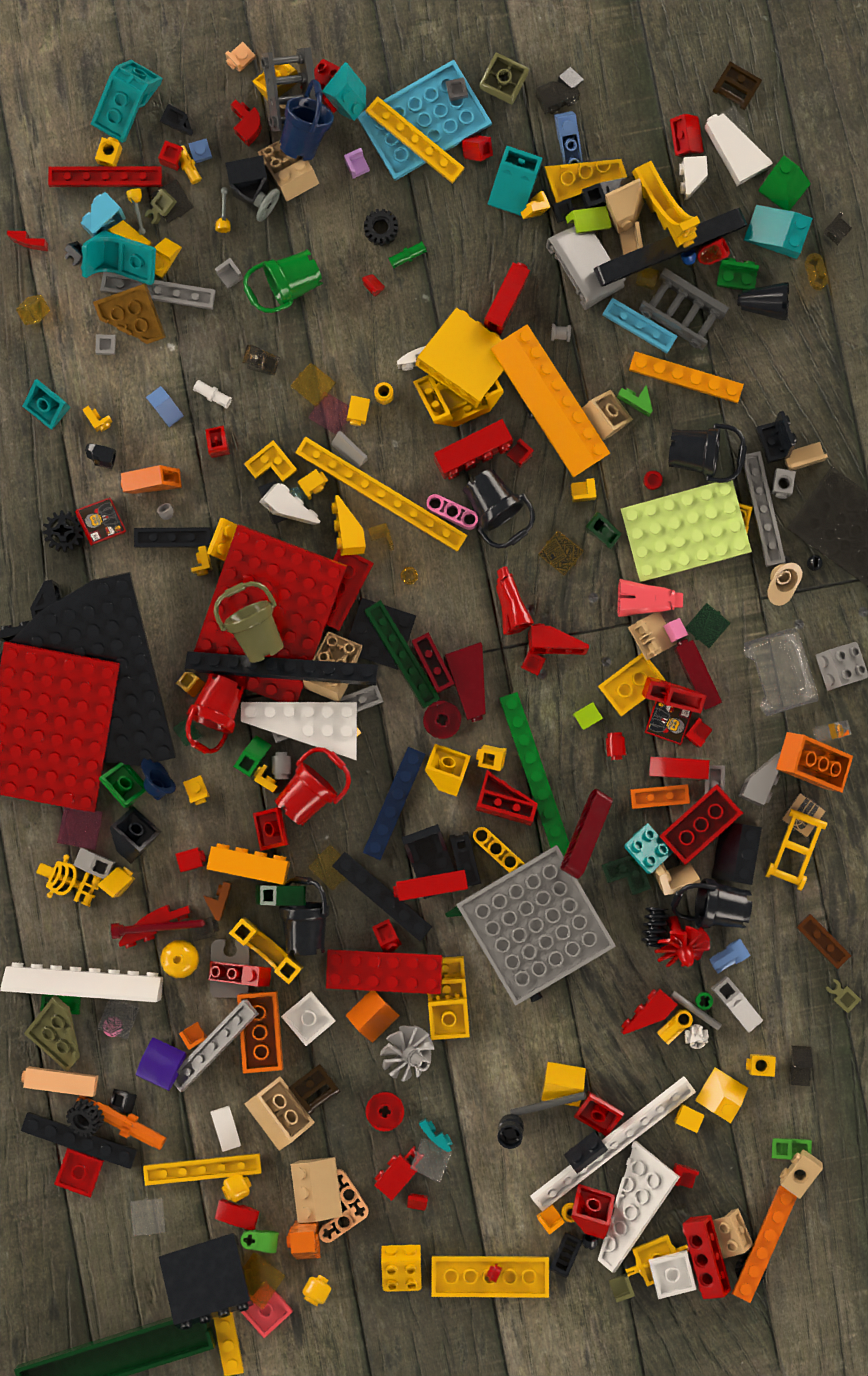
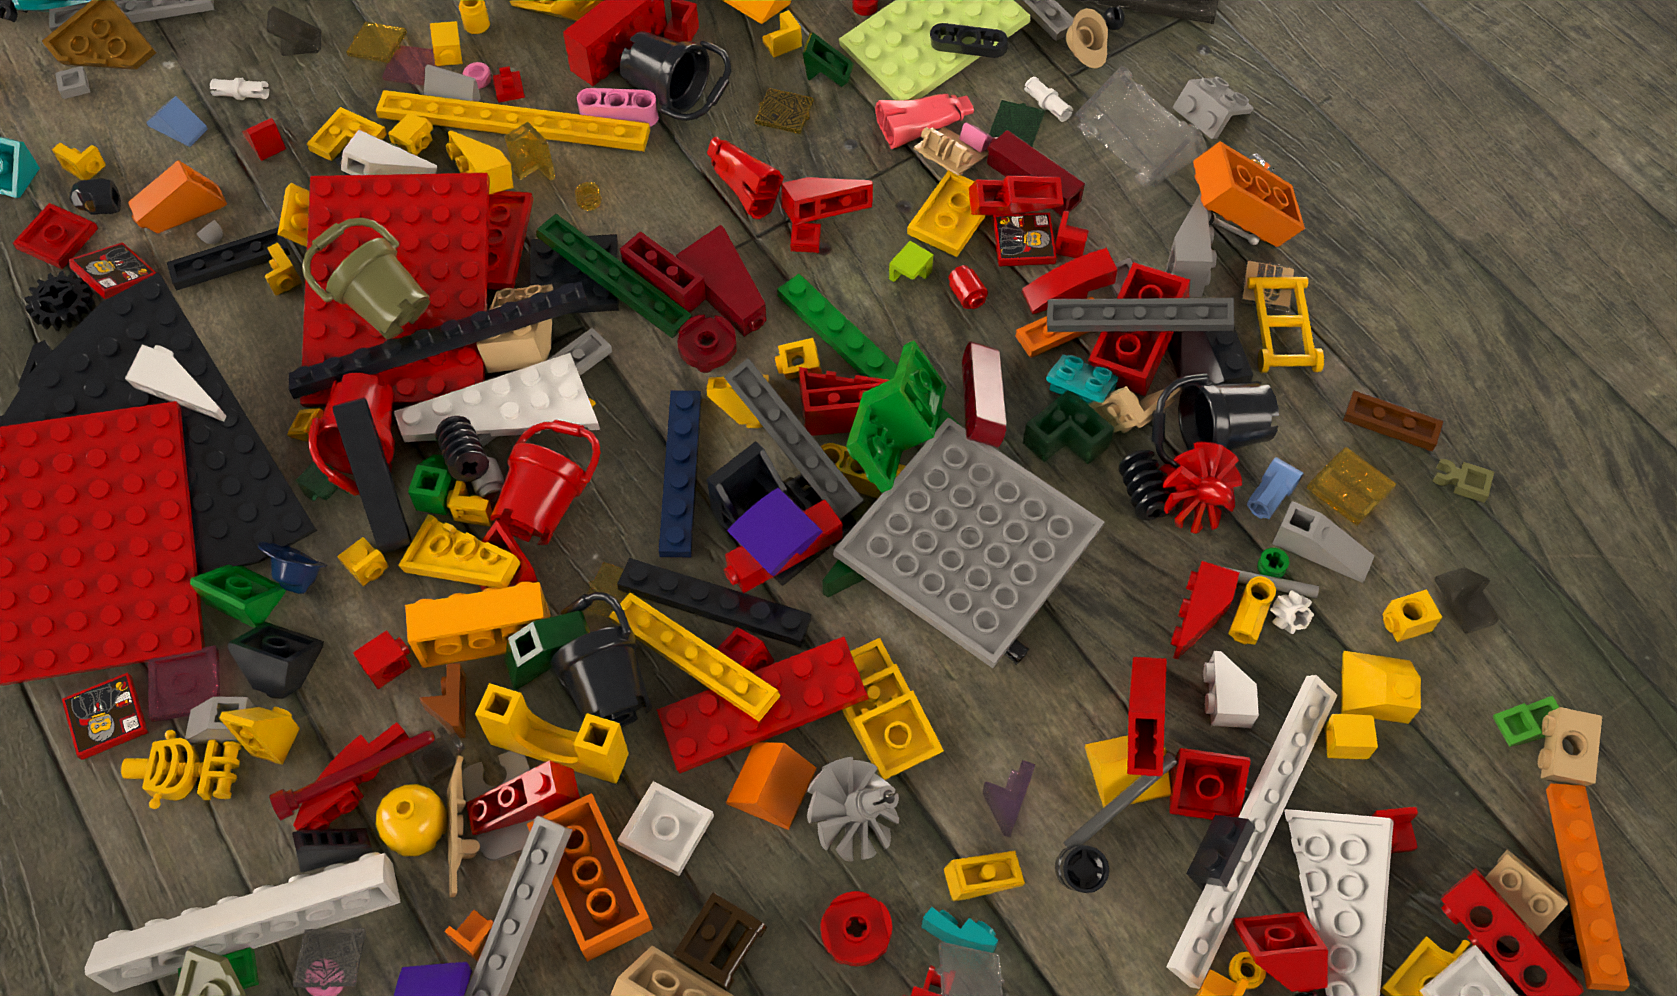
camera: 25 degrees left, 25 degrees down
none -> red tile [13,203,98,269]
none -> tile [62,672,148,760]
none -> white slope [125,345,226,422]
none -> black slope [292,828,373,873]
none -> black beam [332,397,412,554]
none -> yellow wing [398,514,521,589]
none -> black piece [435,415,489,482]
none -> tan piece [447,756,480,897]
none -> bright pink tile [463,62,492,89]
none -> red tile [493,66,525,103]
none -> yellow plate [609,593,780,722]
none -> dark grey plate [724,358,865,521]
none -> dark purple slope [727,488,823,576]
none -> green bracket [846,340,947,493]
none -> black beam [930,23,1008,58]
none -> yellow slope [944,851,1025,901]
none -> slope [983,760,1036,838]
none -> white pin [1024,77,1073,122]
none -> dark grey plate [1047,298,1234,332]
none -> red slope [1127,657,1167,777]
none -> white slope [1203,651,1259,728]
none -> clear yellow slope [1306,447,1397,526]

